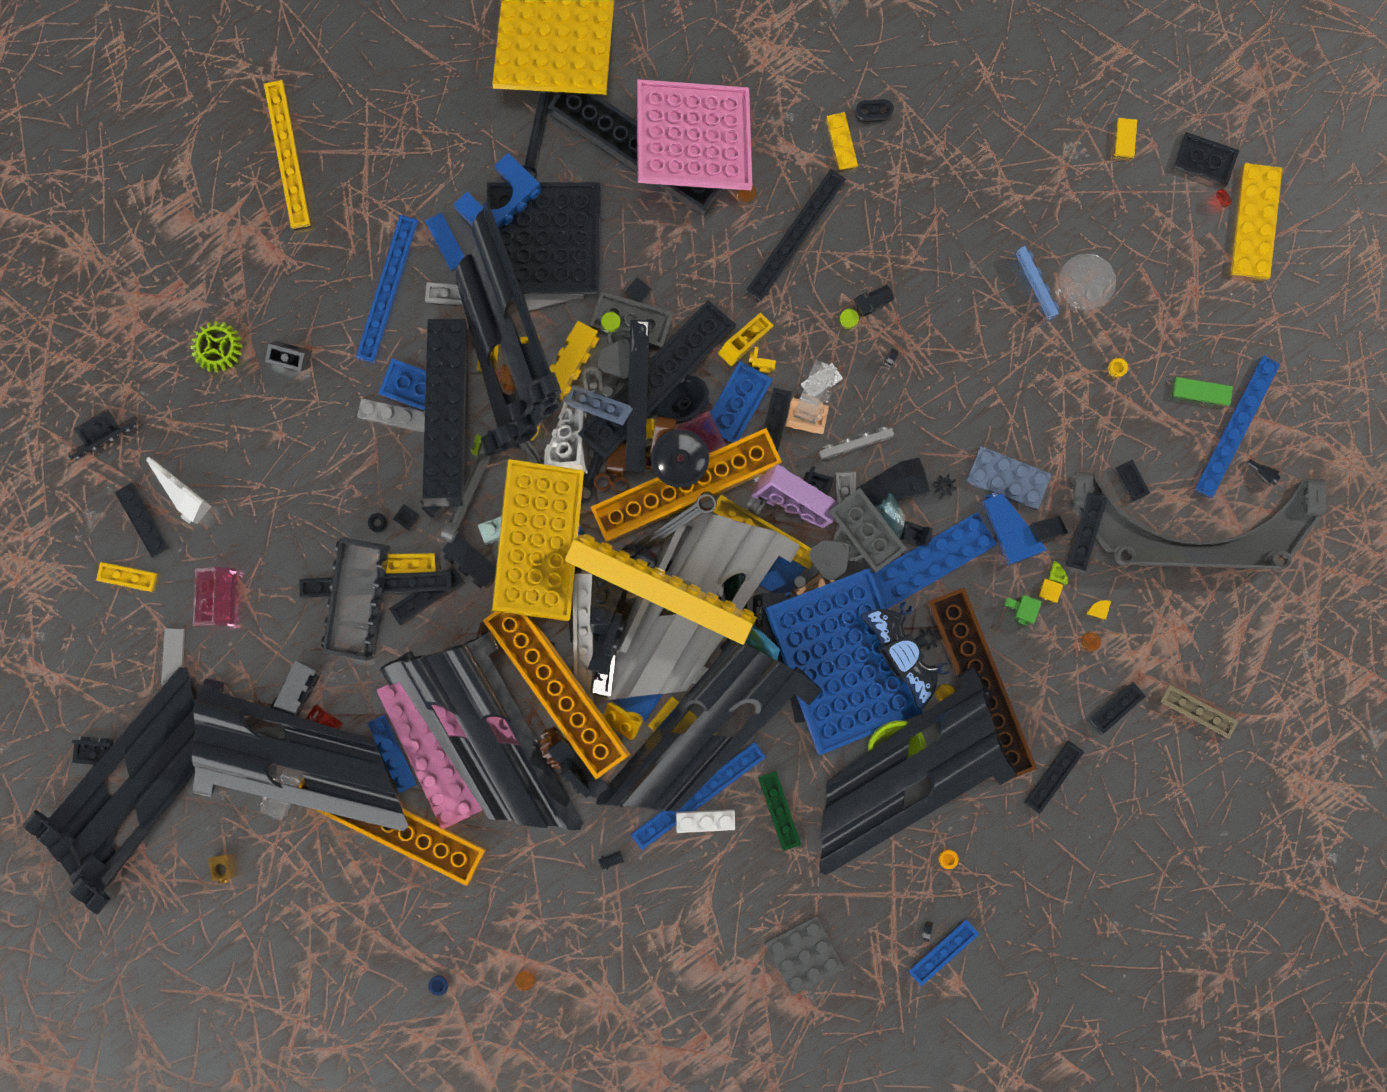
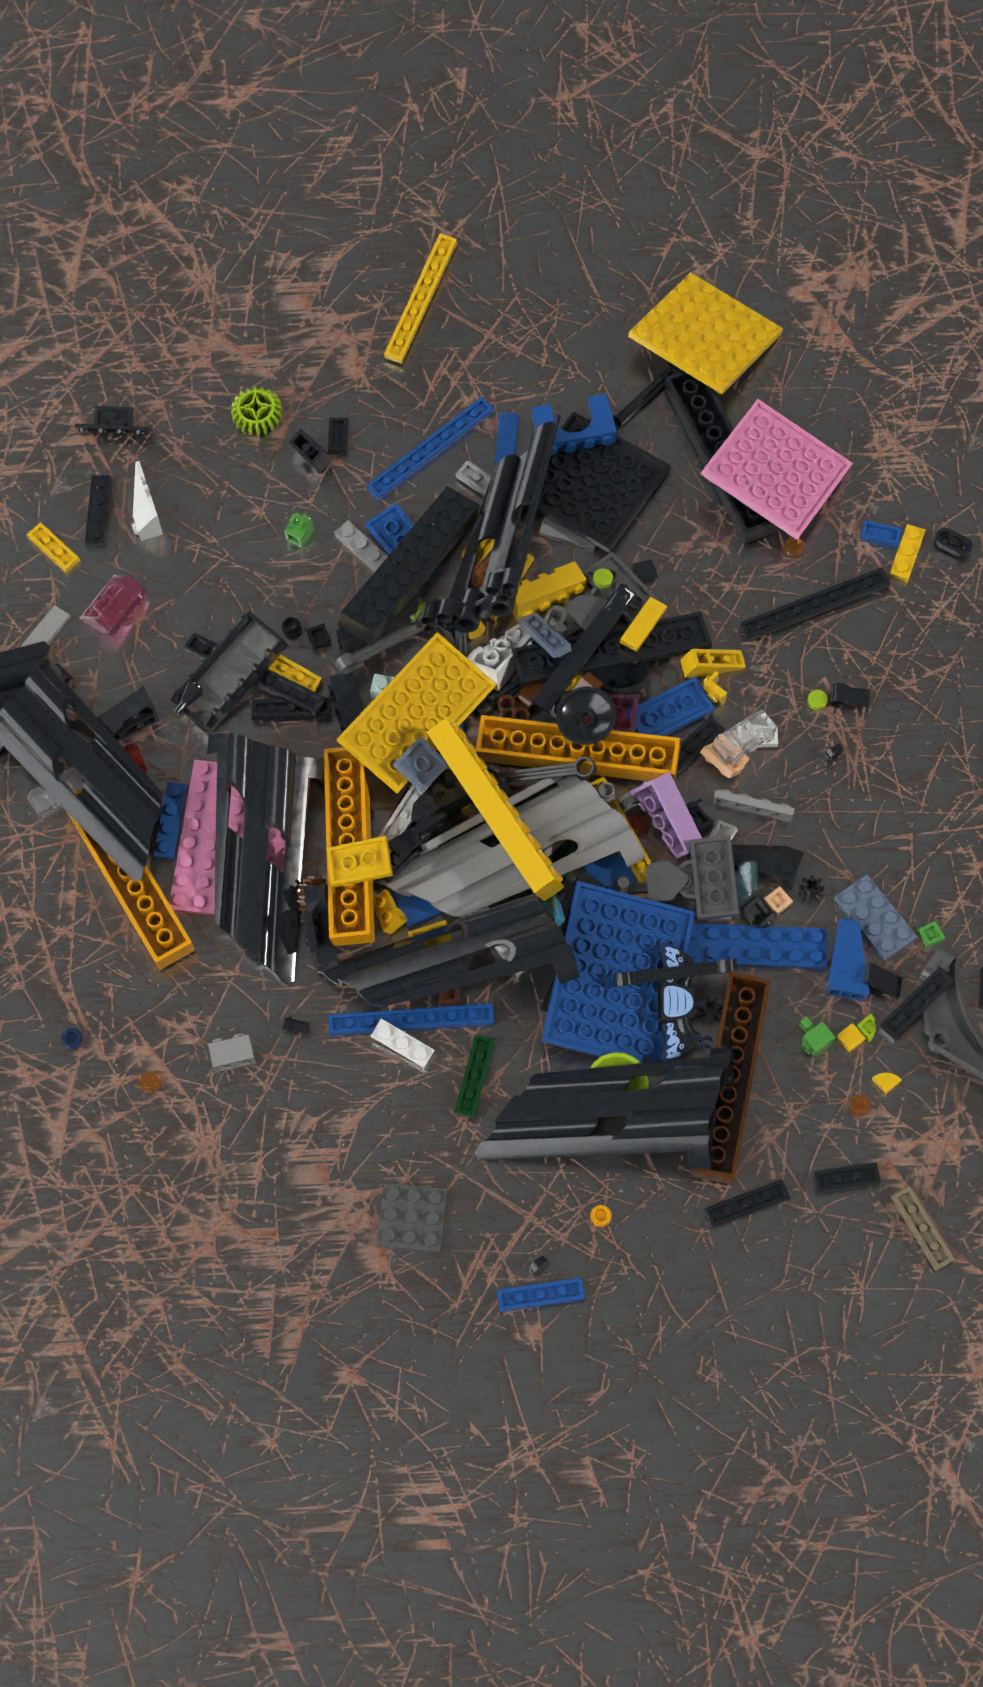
camera: 35 degrees right, 15 degrees down
none -> black cone [173,682,203,716]
none -> light grey brick [208,1033,256,1073]
none -> bright green brick [284,512,314,547]
none -> yellow tile [326,836,393,888]
none -> black tile [328,418,349,454]
none -> sand blue plate [393,737,449,793]
none -> light grey plate [597,782,617,802]
none -> black piece [613,958,738,987]
none -> yellow tile [620,597,667,652]
none -> clear red tile [629,813,649,833]
none -> light nougat plate [764,886,793,916]
none -> blue tile [860,520,902,548]
none -> bright green tile [917,920,946,948]

